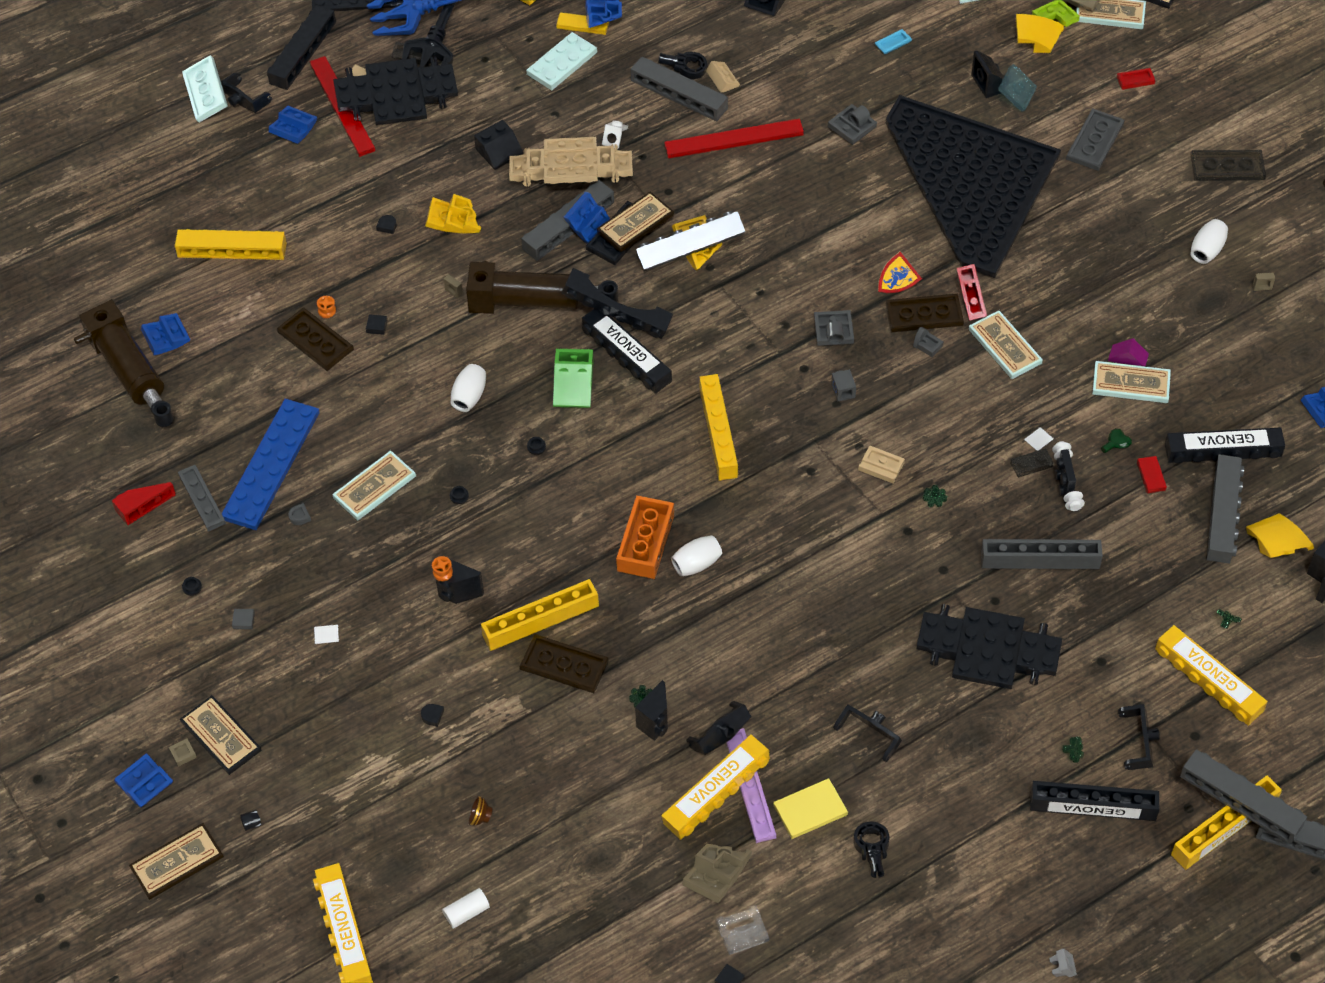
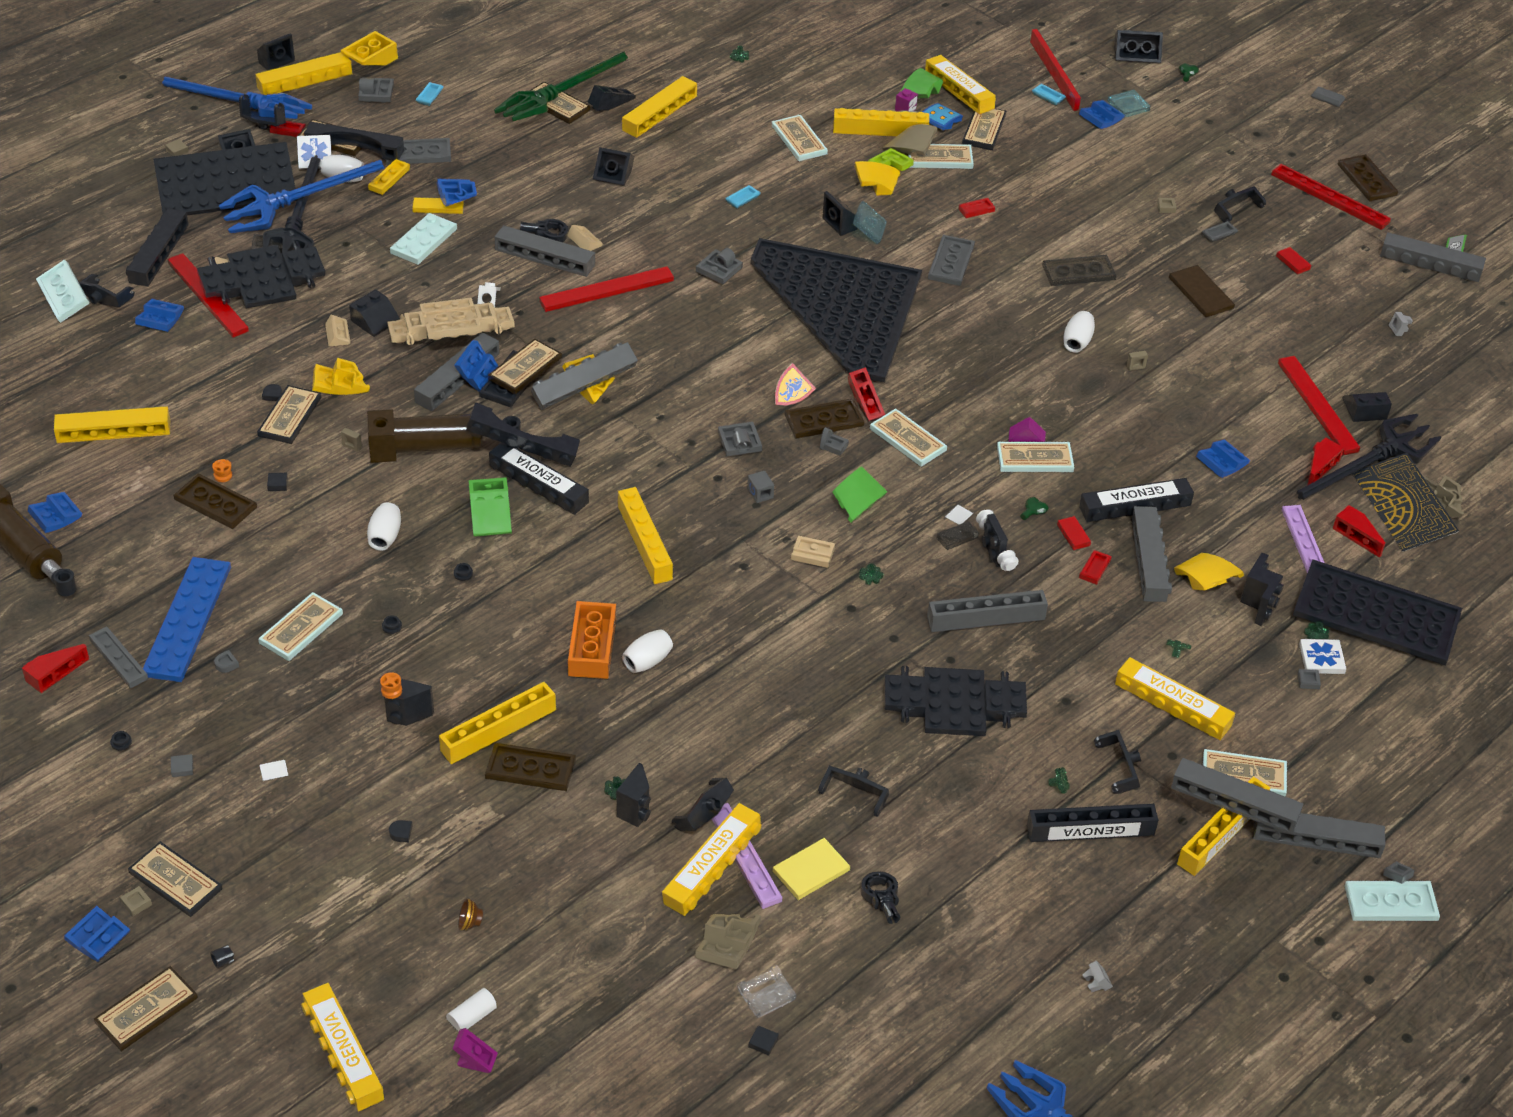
camera: 15 degrees left, 10 degrees down
none -> tile [257,385,322,444]
none -> tan slope [326,315,350,346]
none -> magenta slope [452,1028,498,1073]
none -> bright green slope [833,466,887,523]
none -> red tile [1079,550,1112,585]
none -> tile [1203,749,1287,796]

